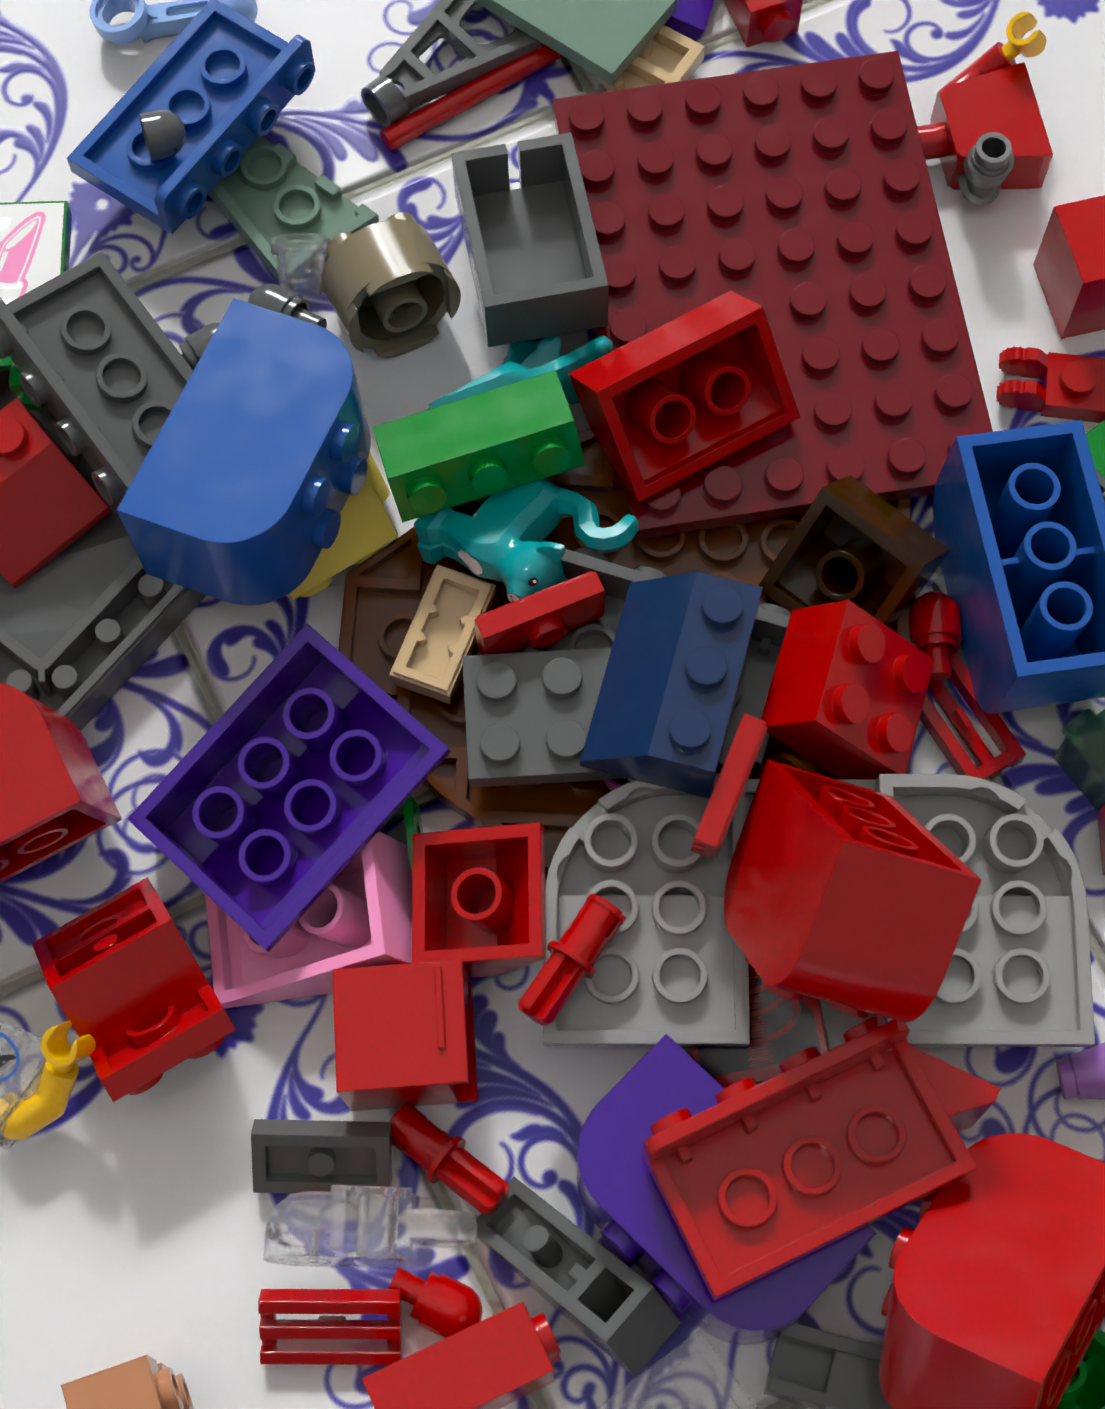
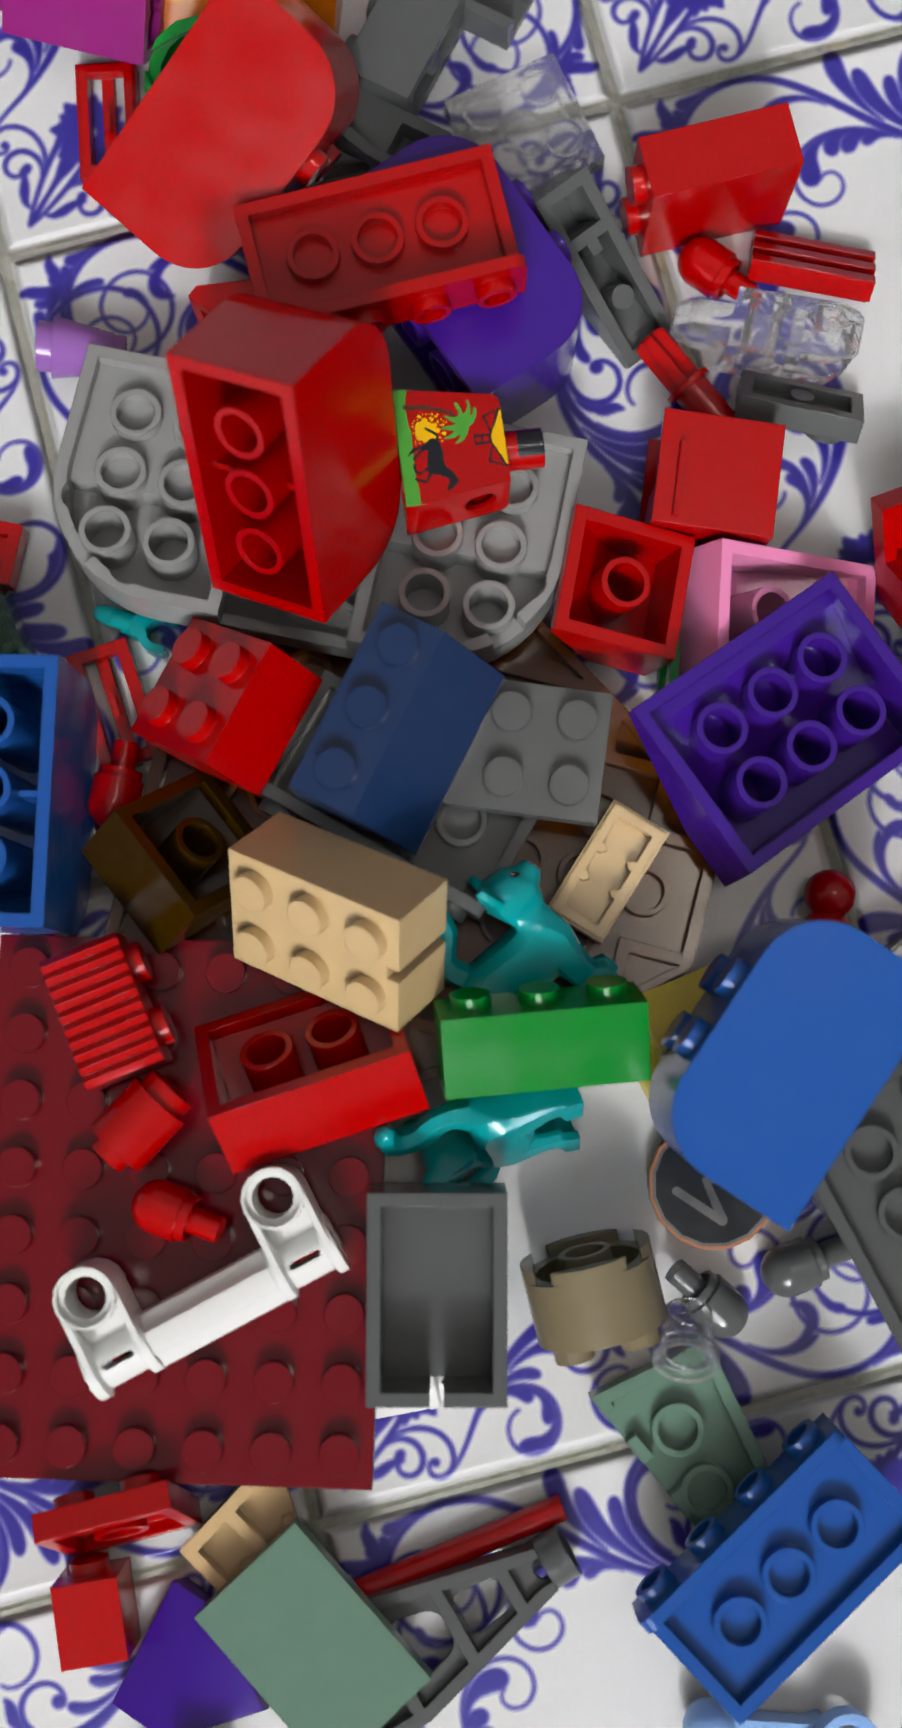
camera: 165 degrees left, 15 degrees up
dark grey hinge [139,110,185,162] -> none
red plate [474,571,605,655] -> none
red axle [518,894,626,1026] -> none
red tile [690,713,768,859] -> none
none -> red plate [31,1473,203,1557]
none -> red brick [39,932,177,1090]
none -> white piece [52,1162,351,1401]
none -> red brick [90,1069,193,1172]
none -> red cylinder [131,1179,227,1244]
none -> tan piece [228,811,448,1033]
none -> red torso [392,390,545,535]
none -> red bar [804,869,856,925]

